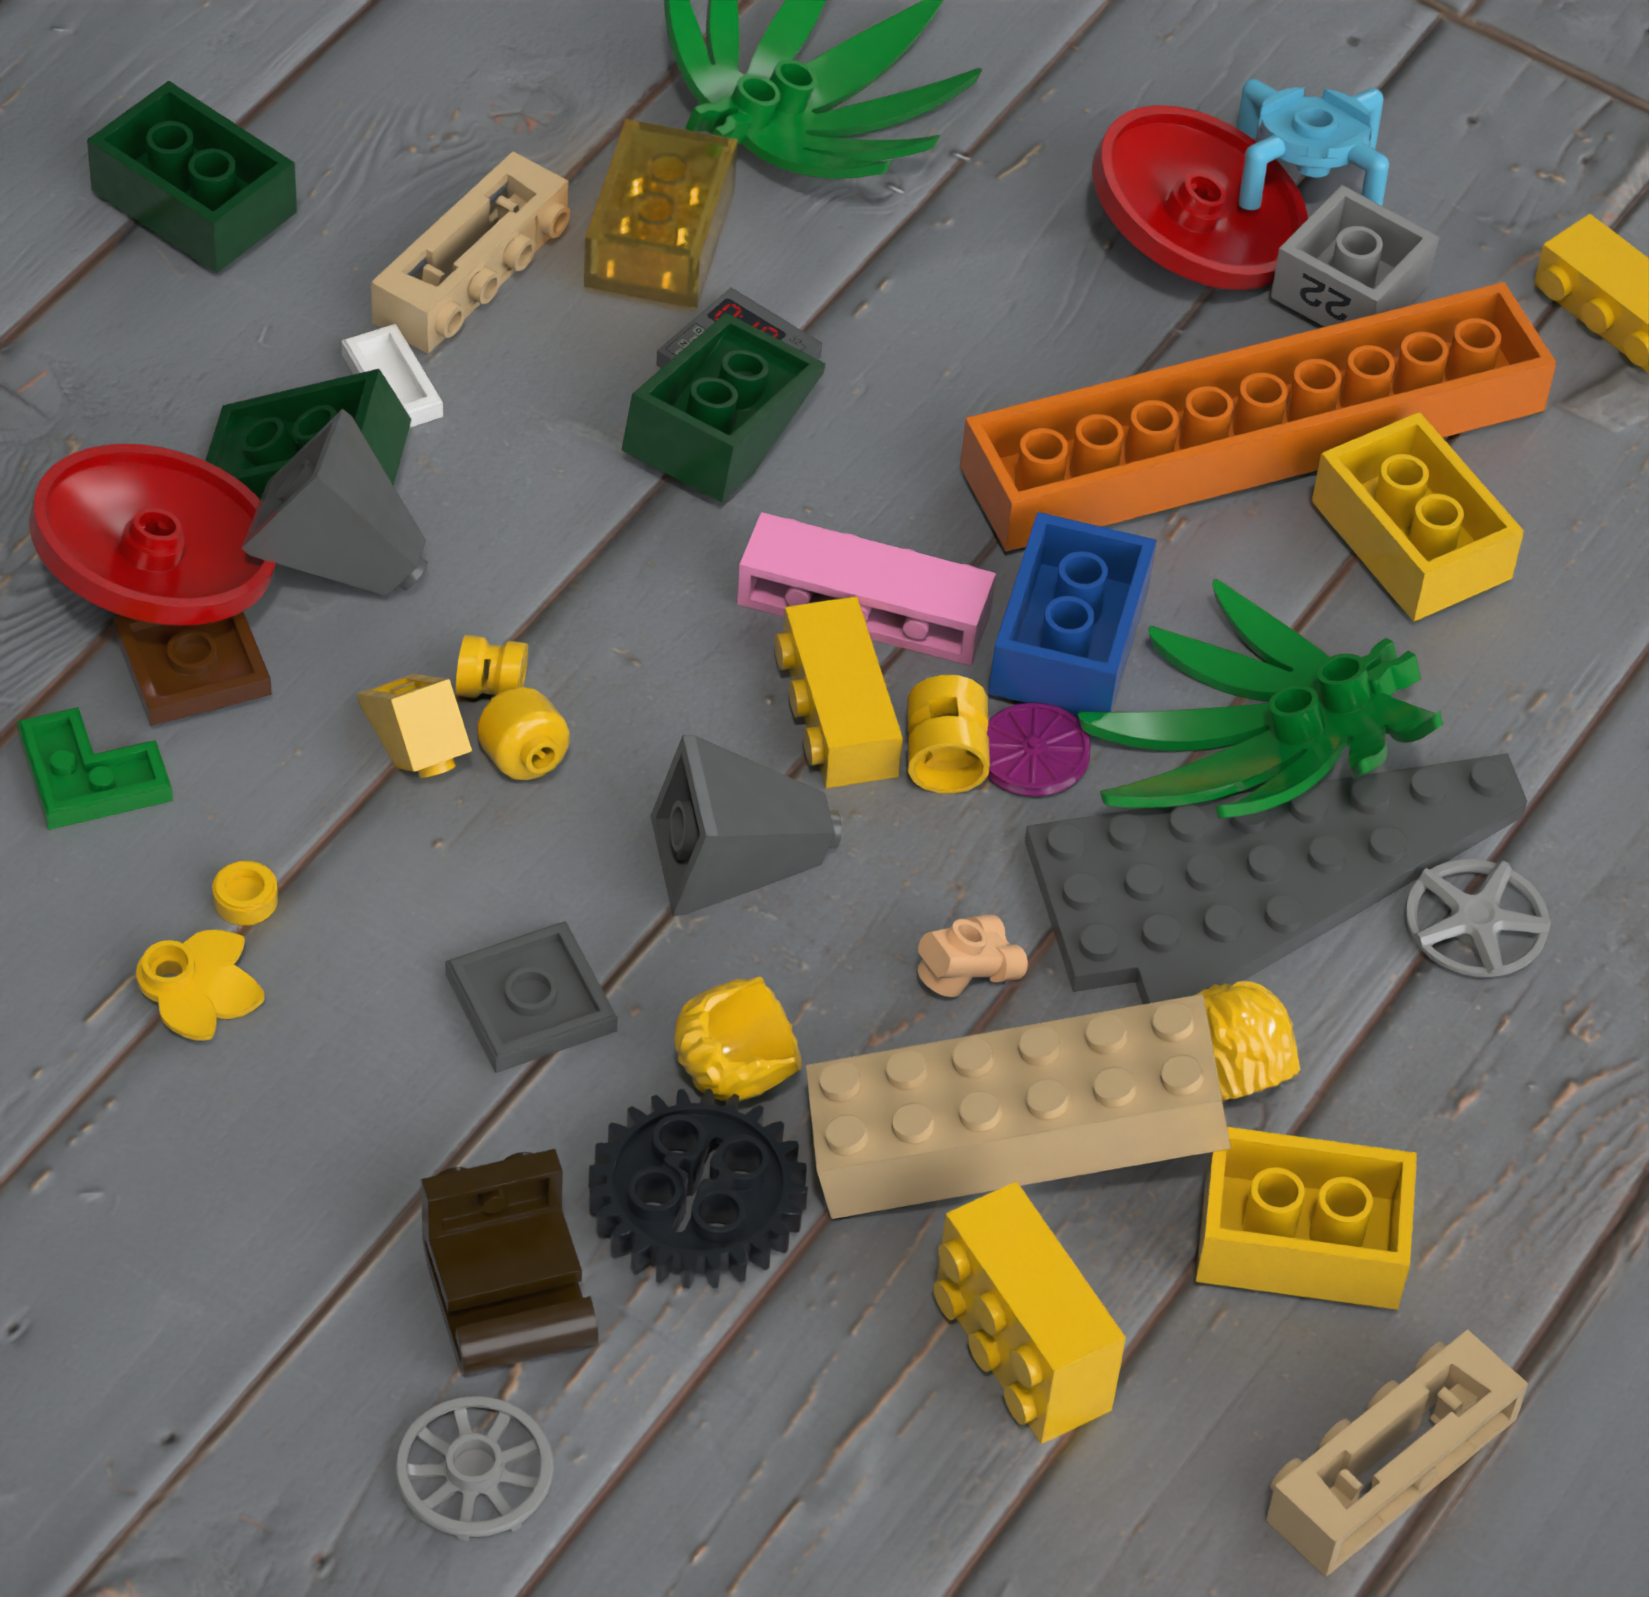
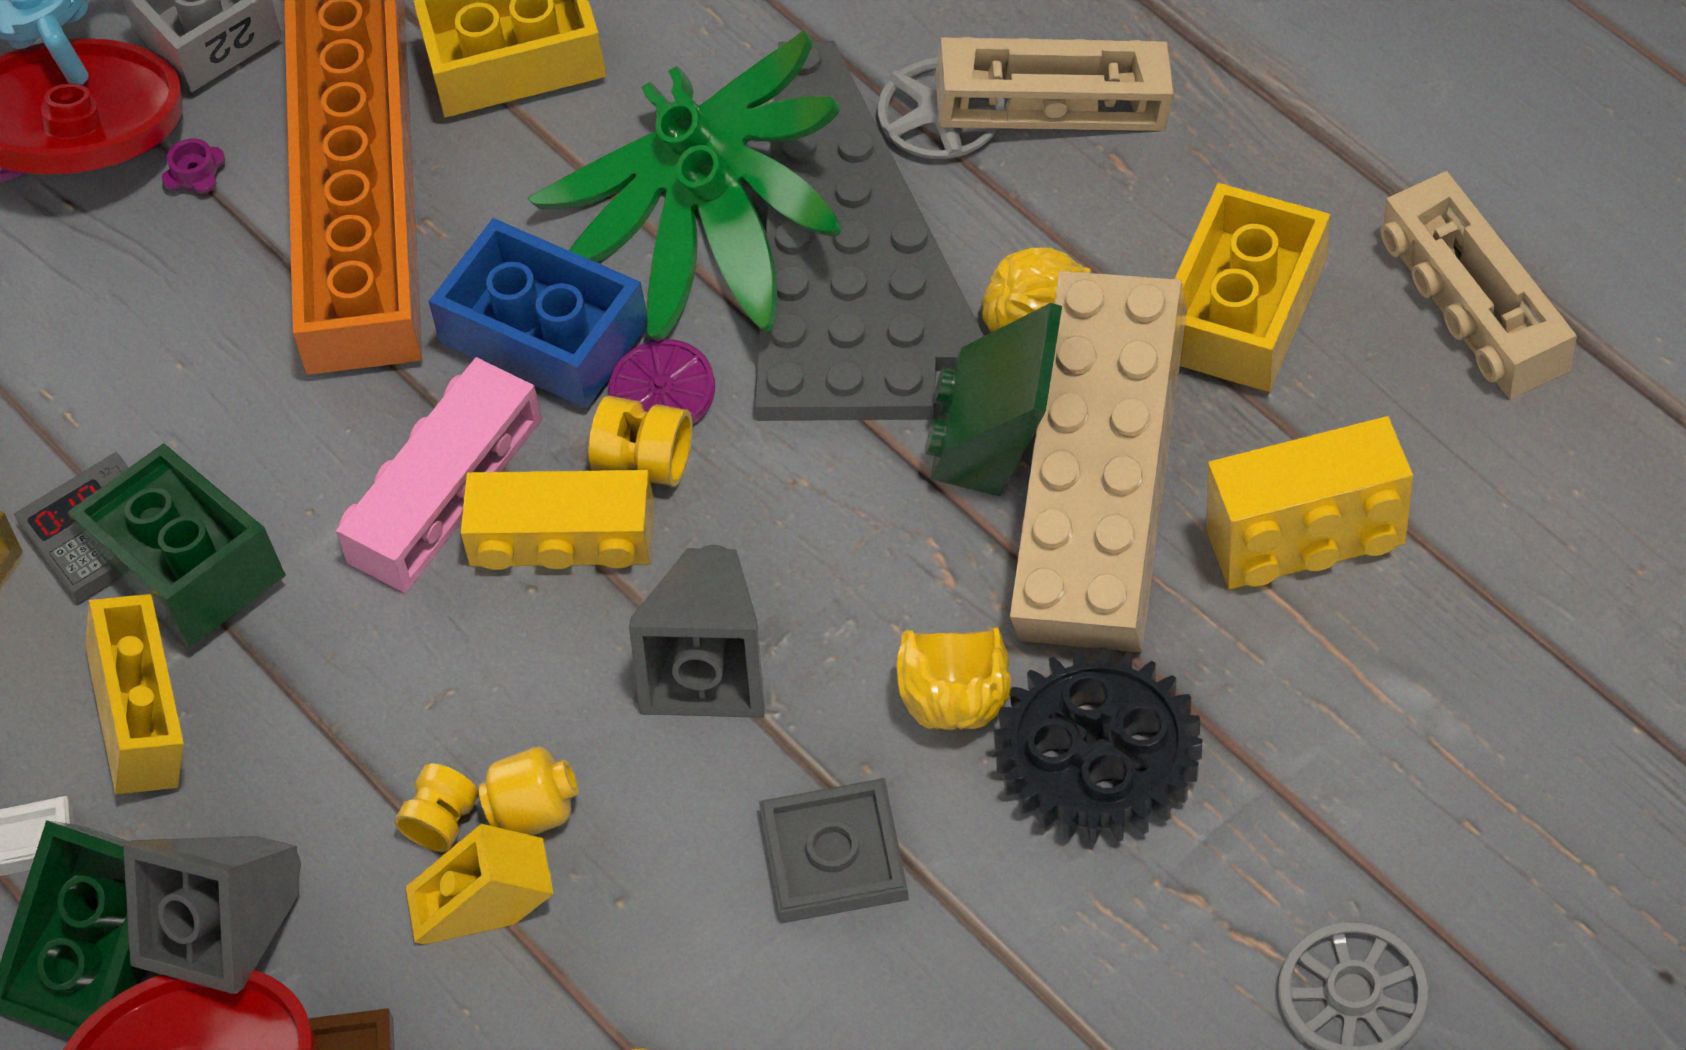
camera: 65 degrees left, 5 degrees up
dark brown piece [421,1149,598,1376] -> none
light nougat plate [917,915,1028,997] -> none
none -> yellow brick [85,594,184,795]
none -> magenta plate [162,138,225,193]
none -> dark green slope [925,303,1062,496]
none -> tan brick [935,37,1173,131]

